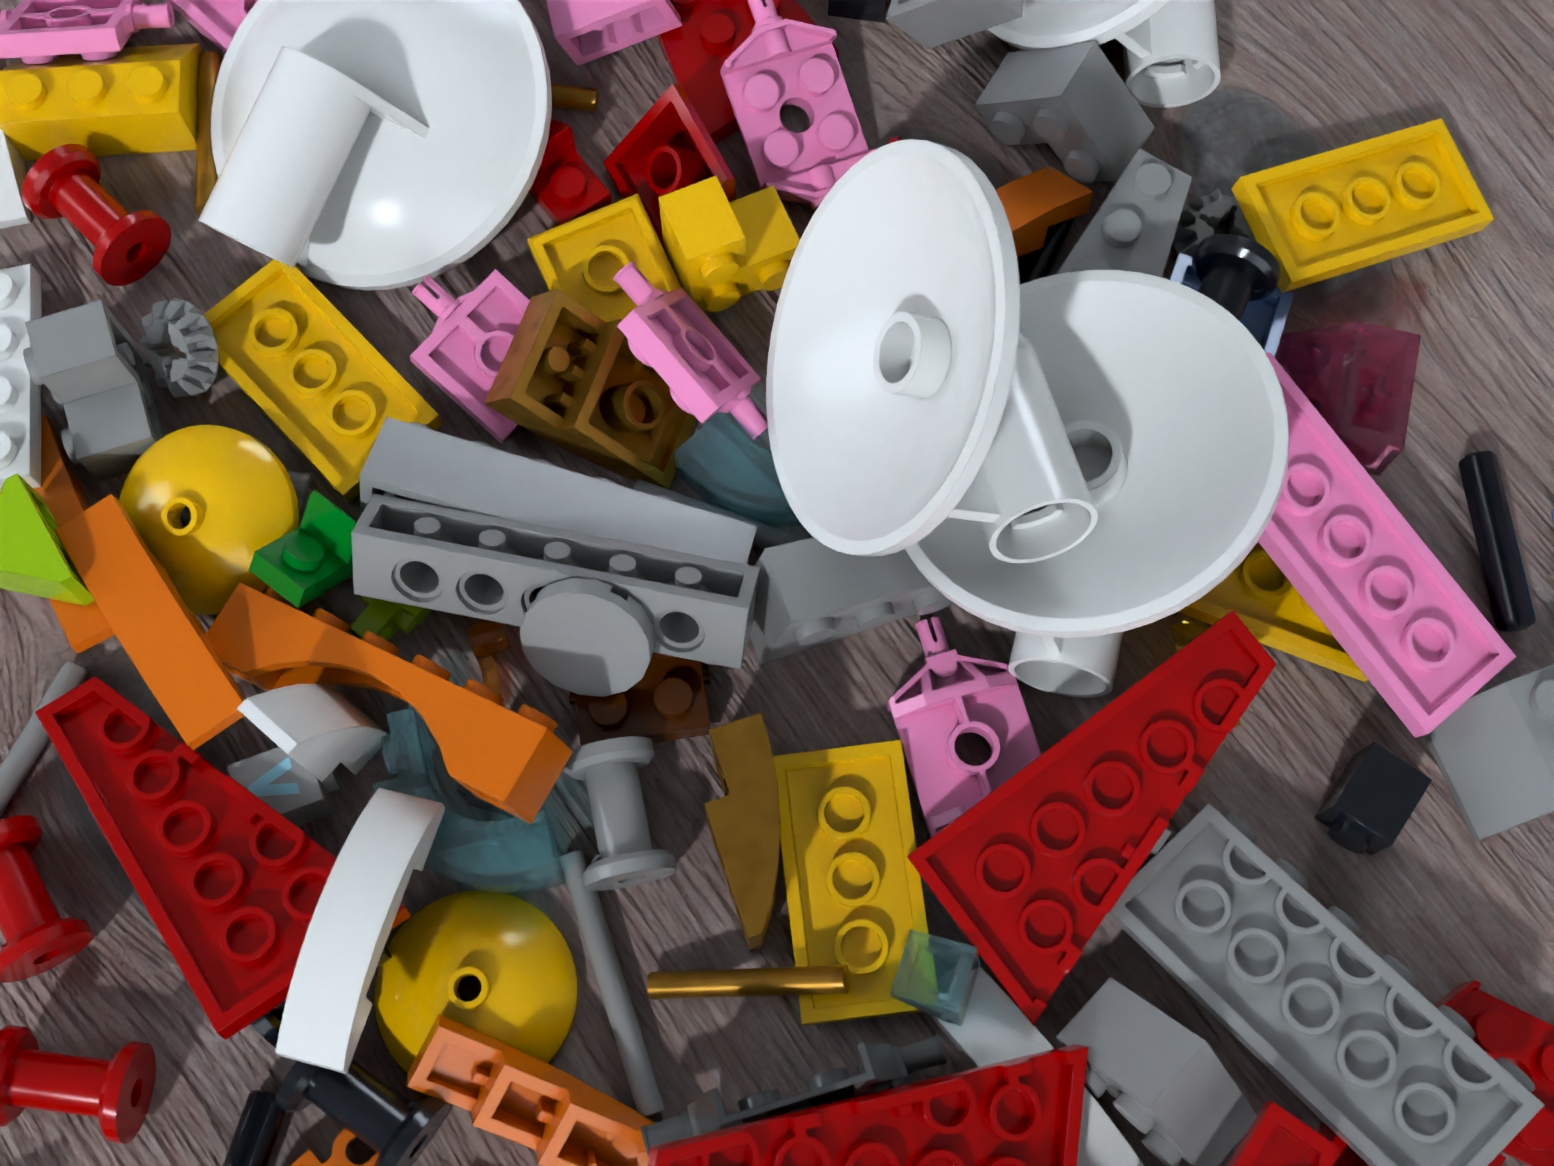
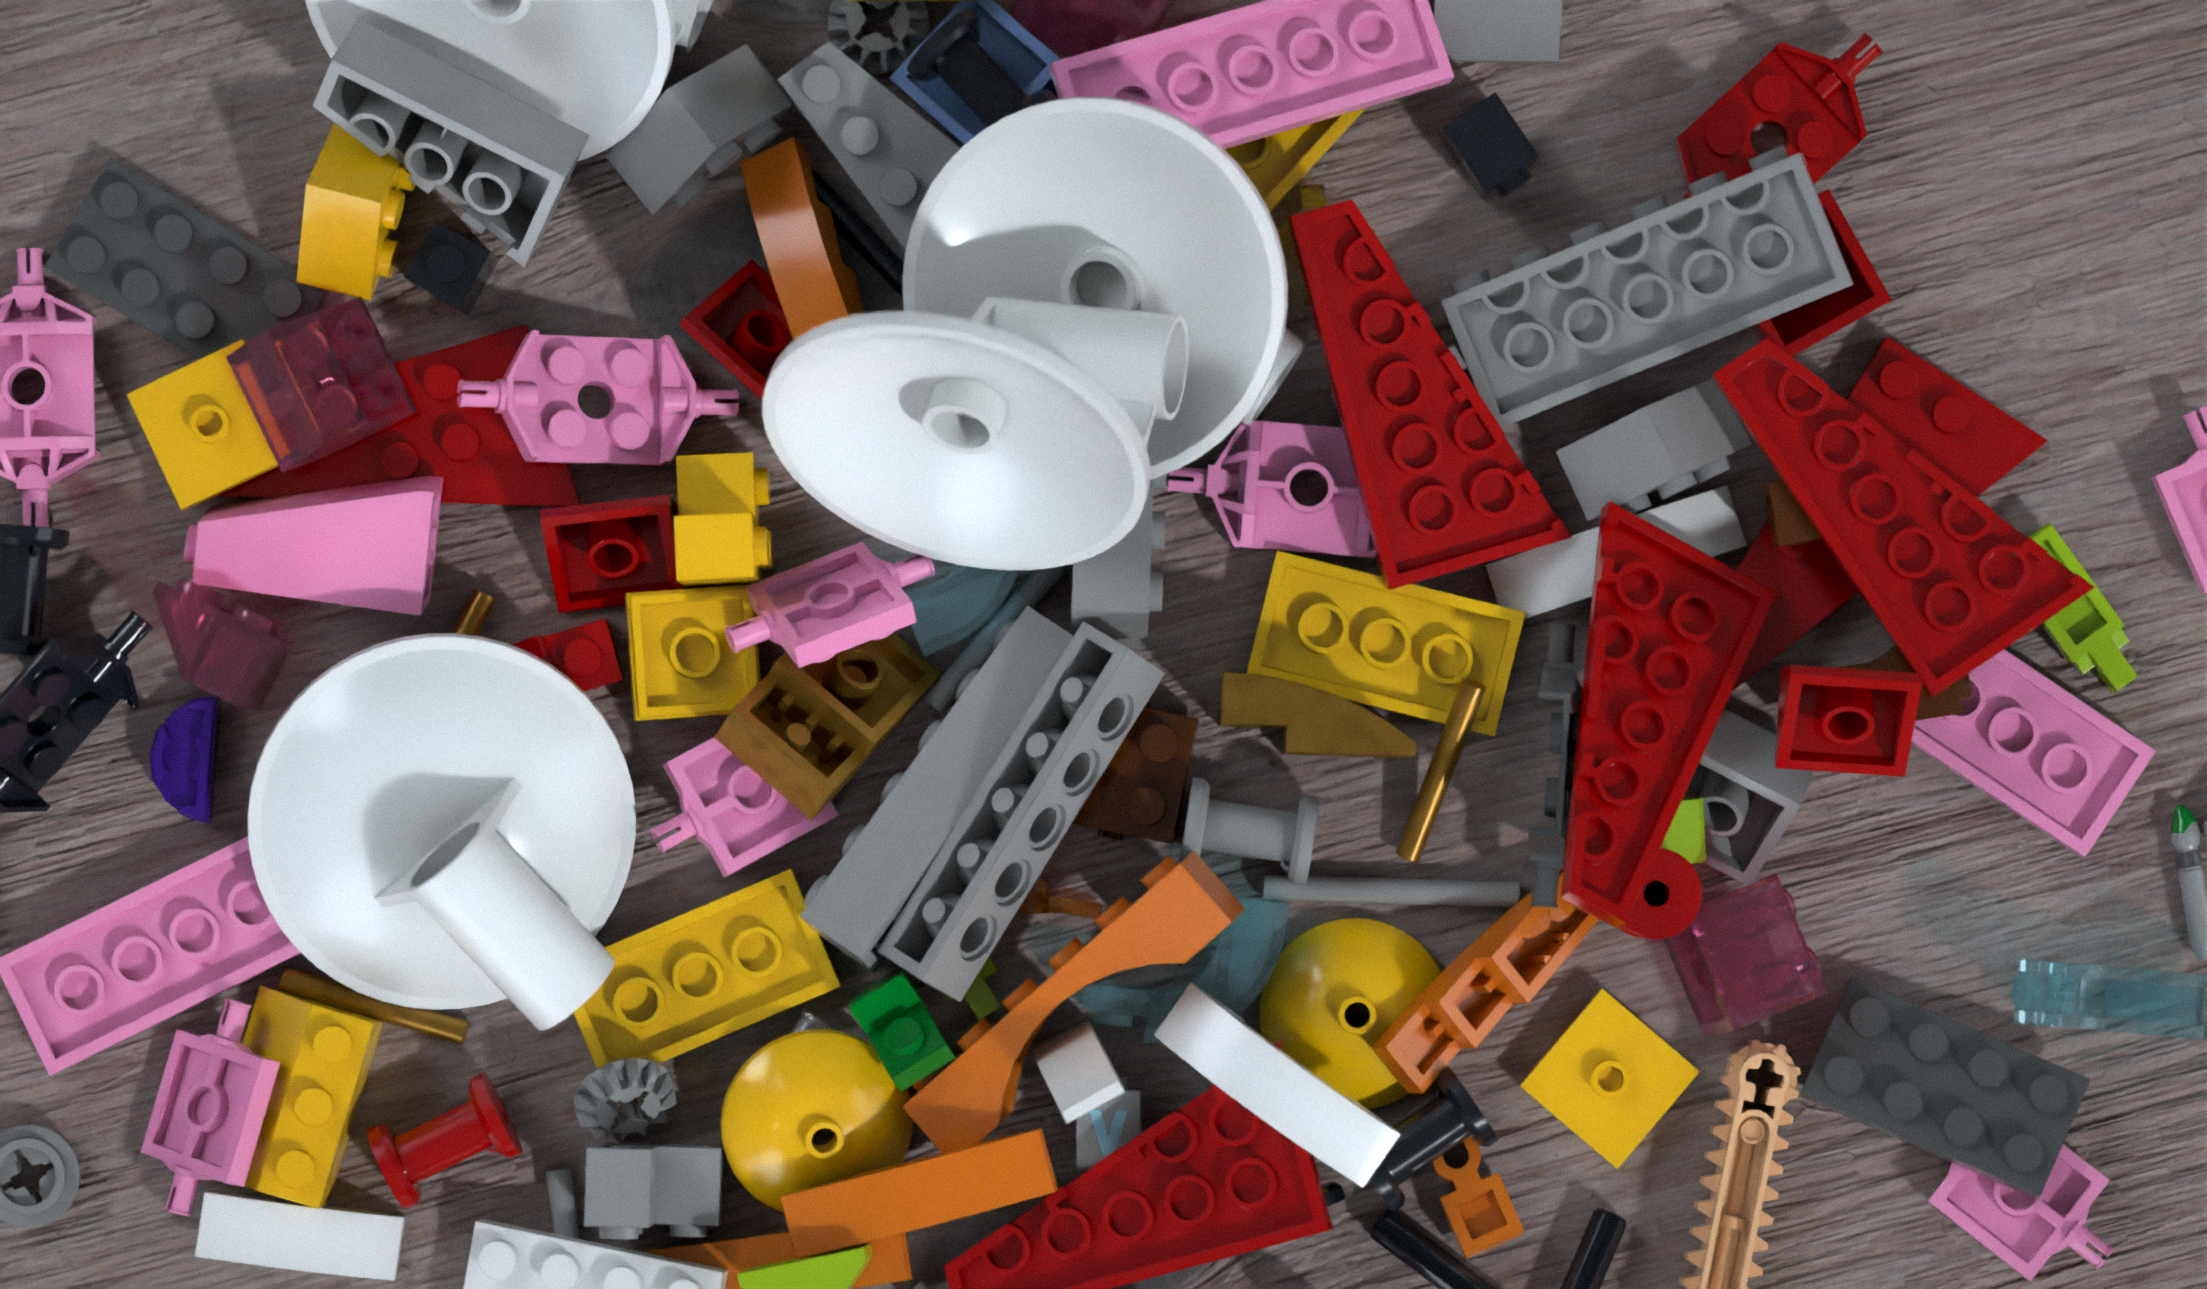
camera: 65 degrees left, 15 degrees up
light grey tile [519,578,656,697] -> none
clear light blue slope [890,929,980,1026] -> none

